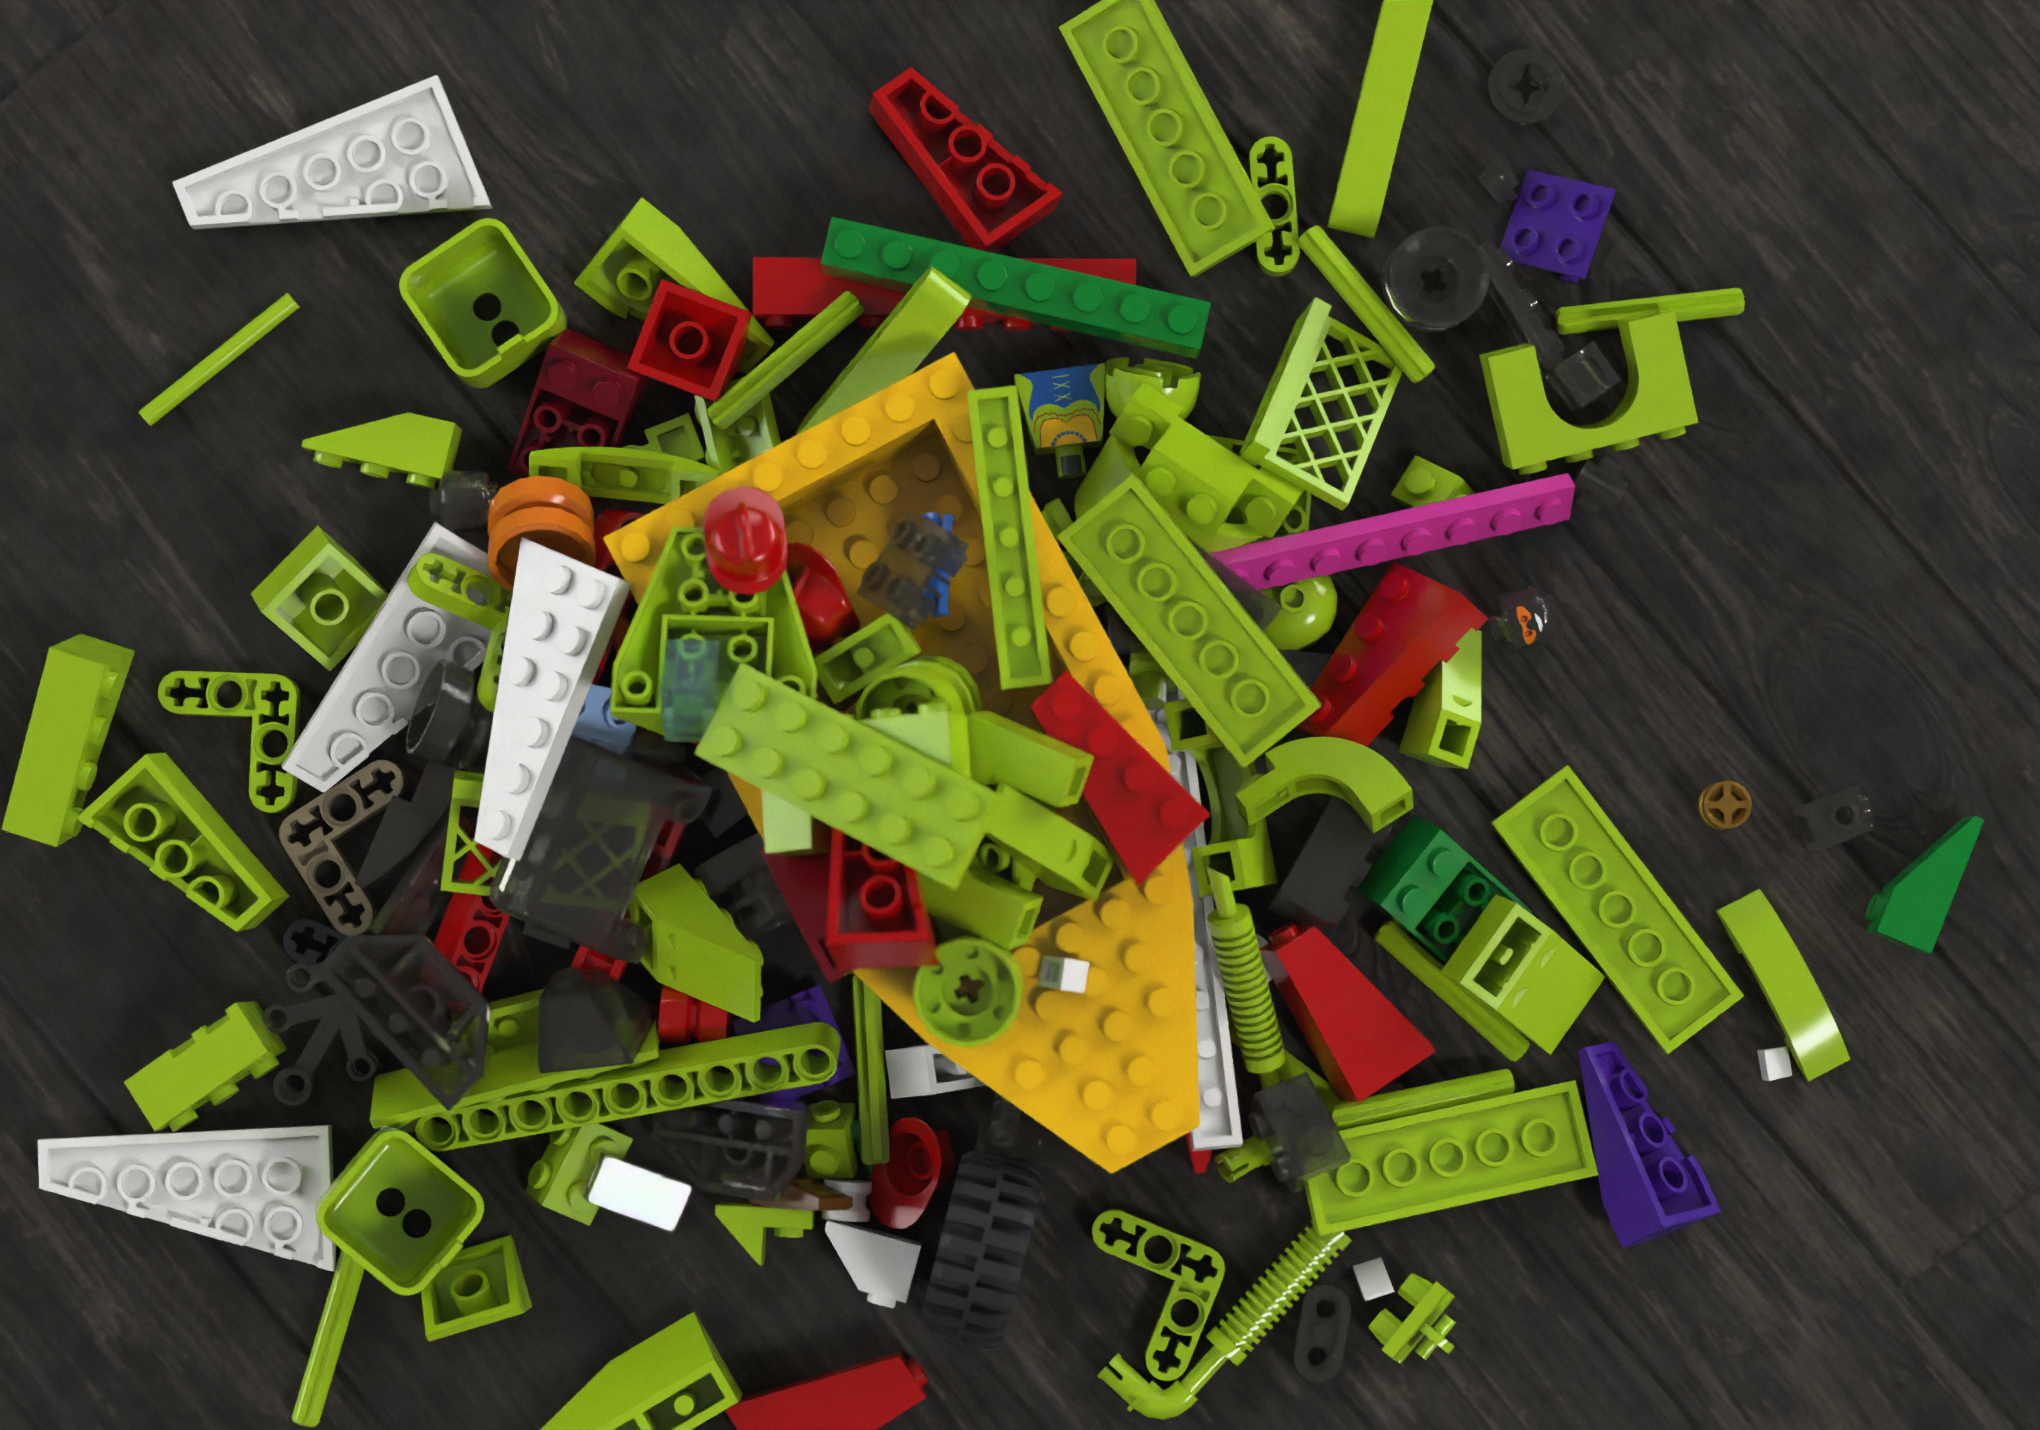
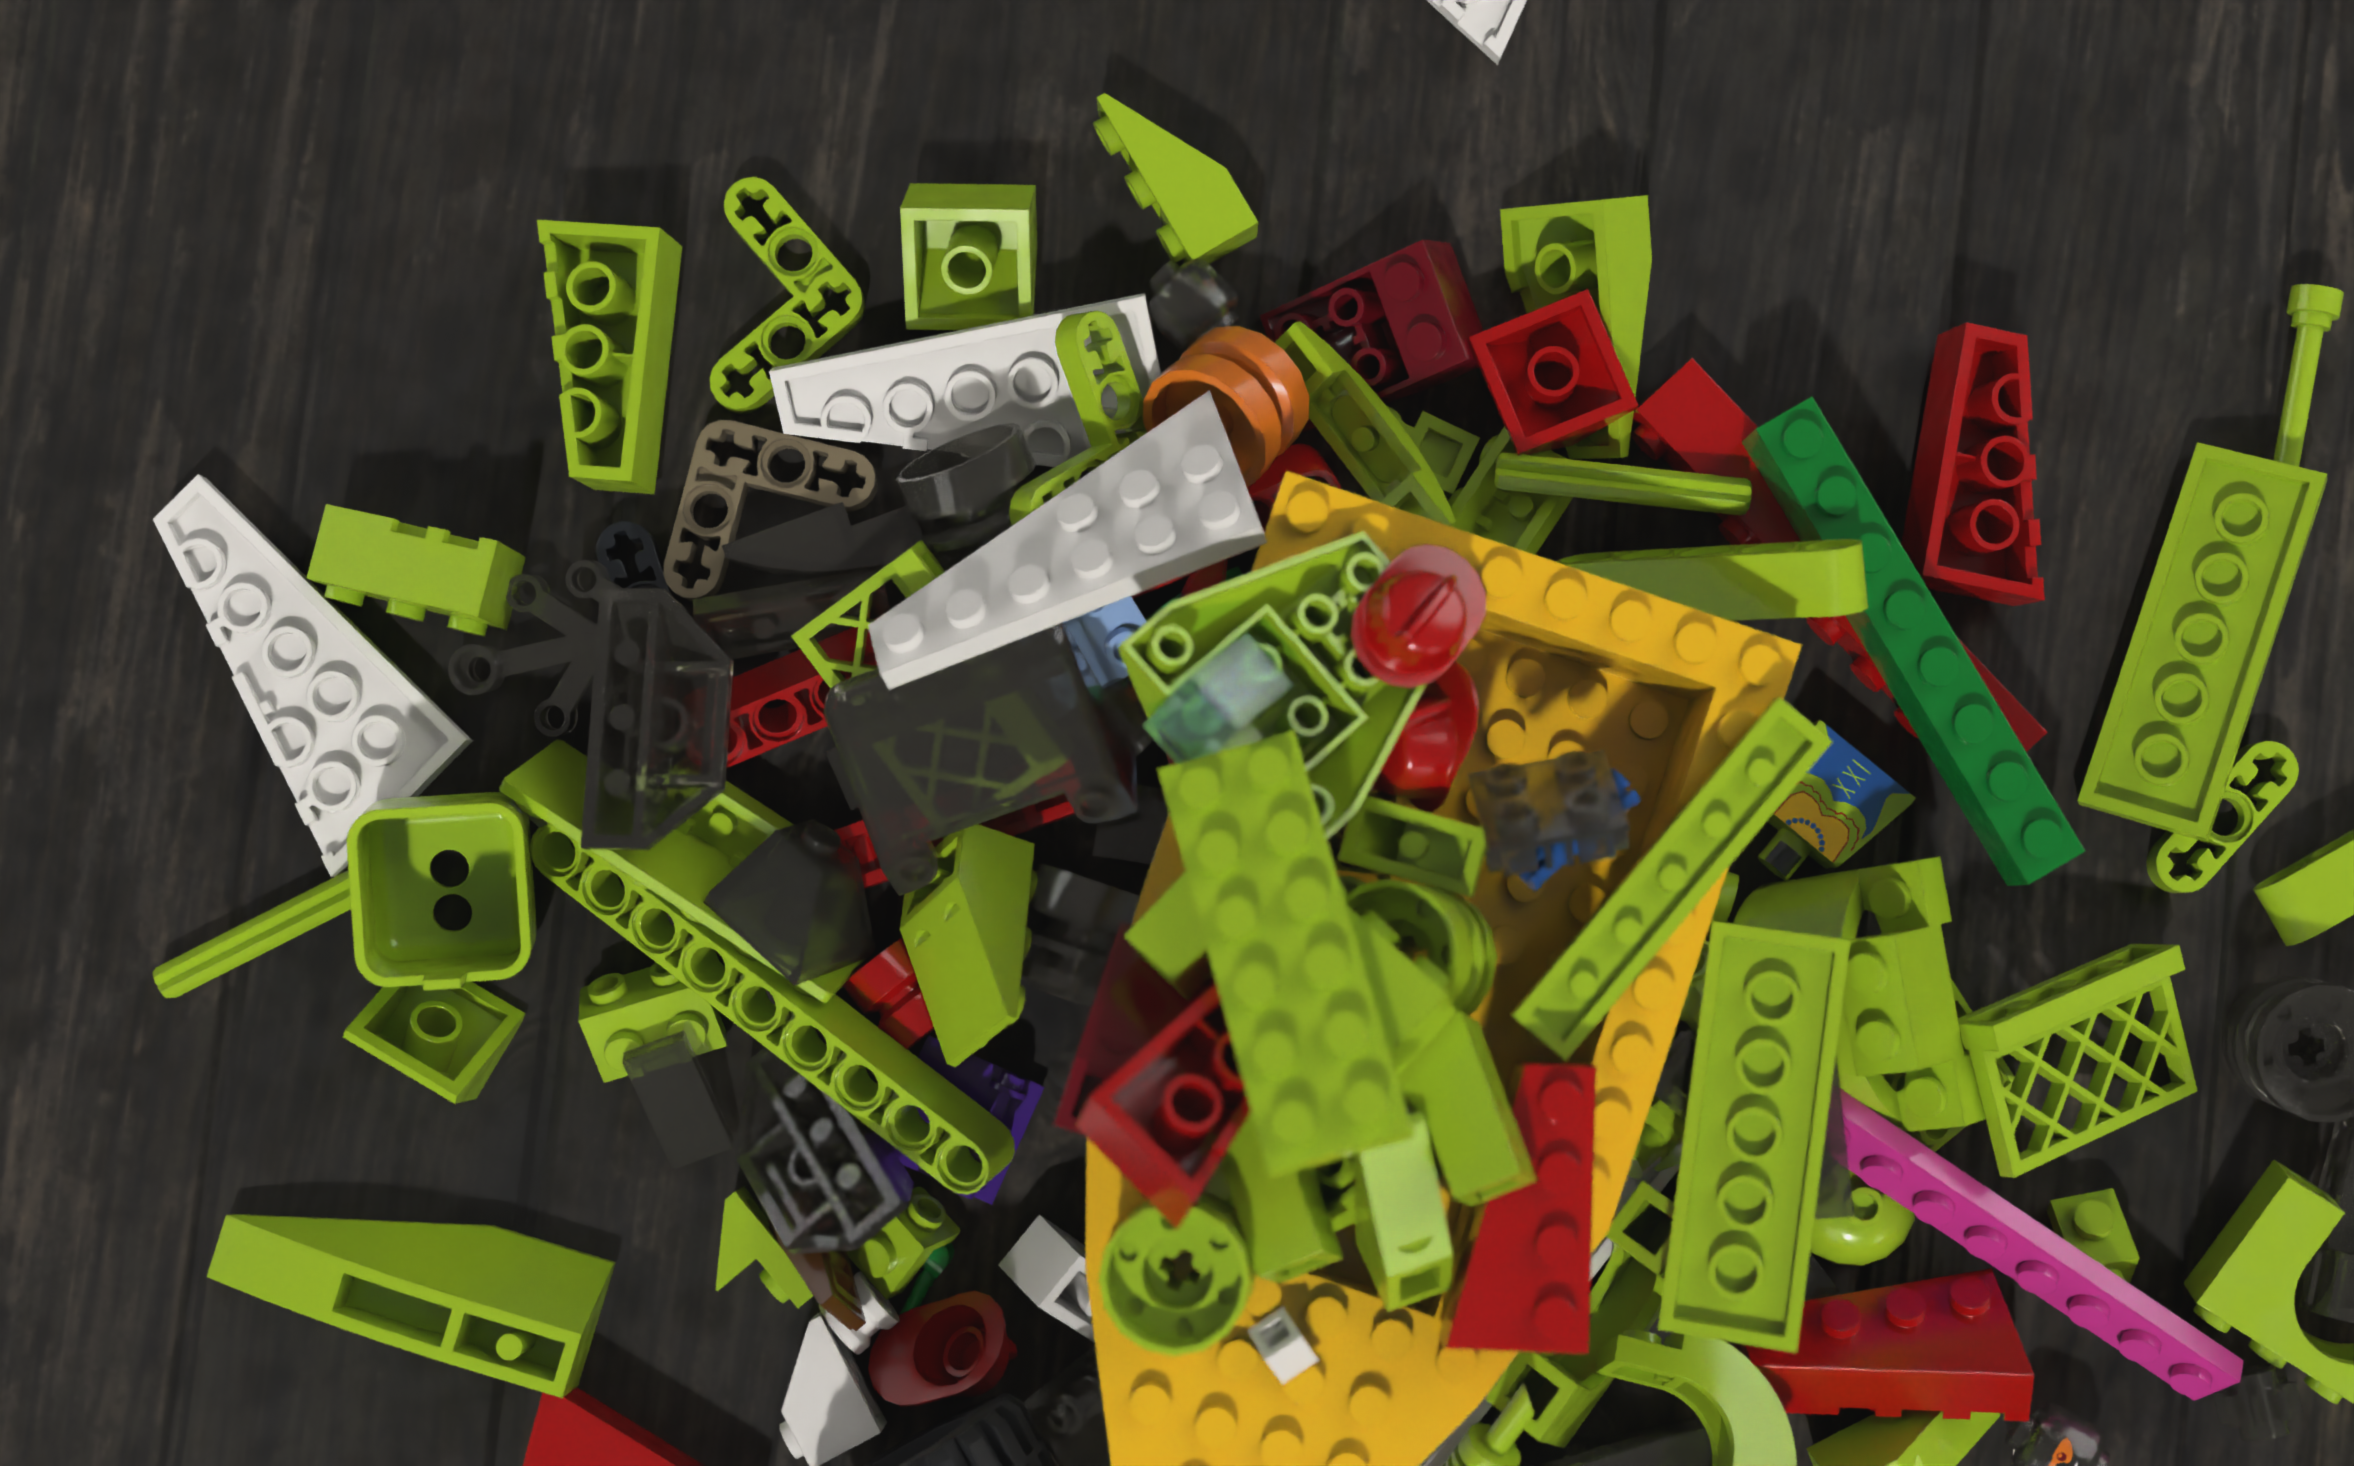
camera: 50 degrees right, 0 degrees up
lime wedge [1,634,135,847] -> none
lime piece [399,218,567,388] -> none
lime axle [851,975,890,1165] -> none
lime cylinder [1104,357,1201,420] -> none
lime axle [1297,225,1435,383] -> none

